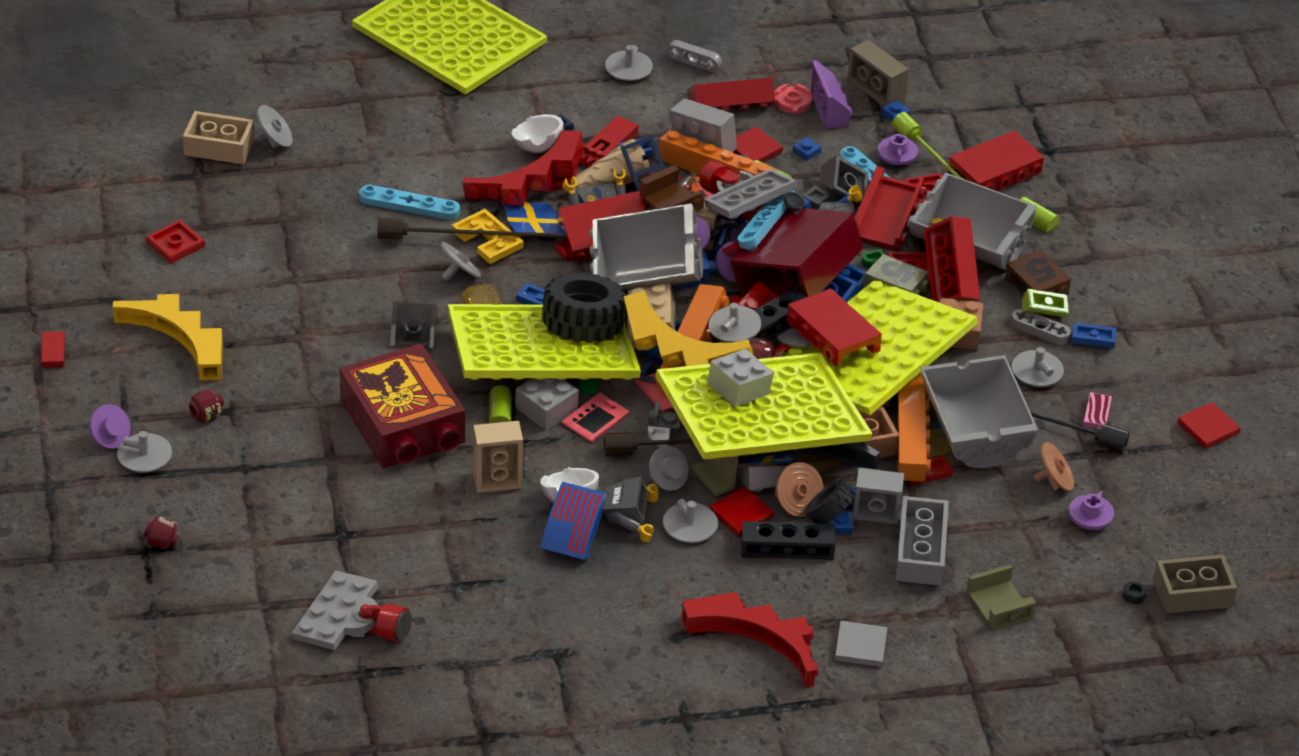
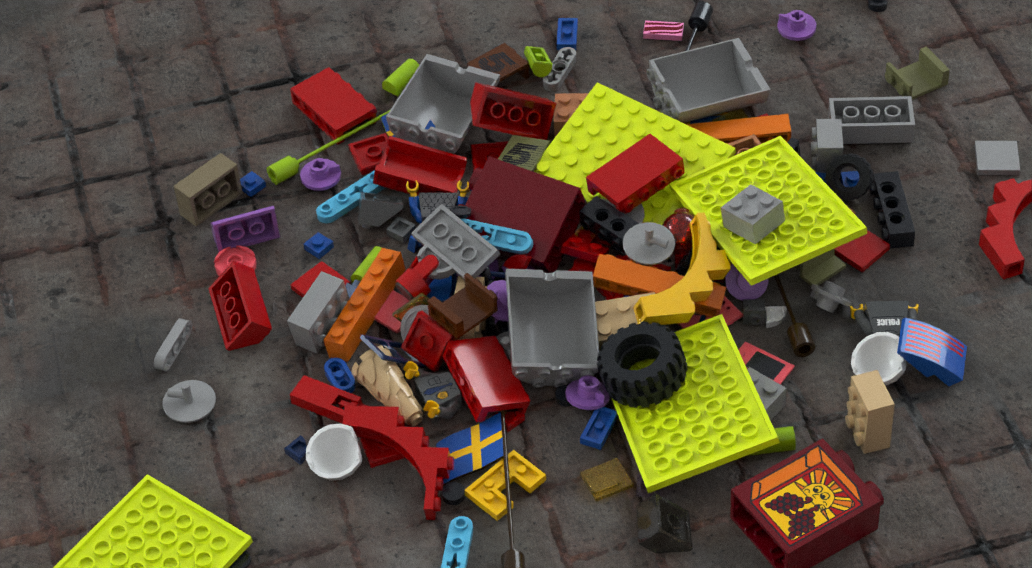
camera: 90 degrees left, 5 degrees up
light grey shield [441,242,481,281] -> none
light grey shield [663,499,718,543] -> none
light grey shield [1011,347,1064,387] -> none
nougat shield [1034,442,1074,491] -> none

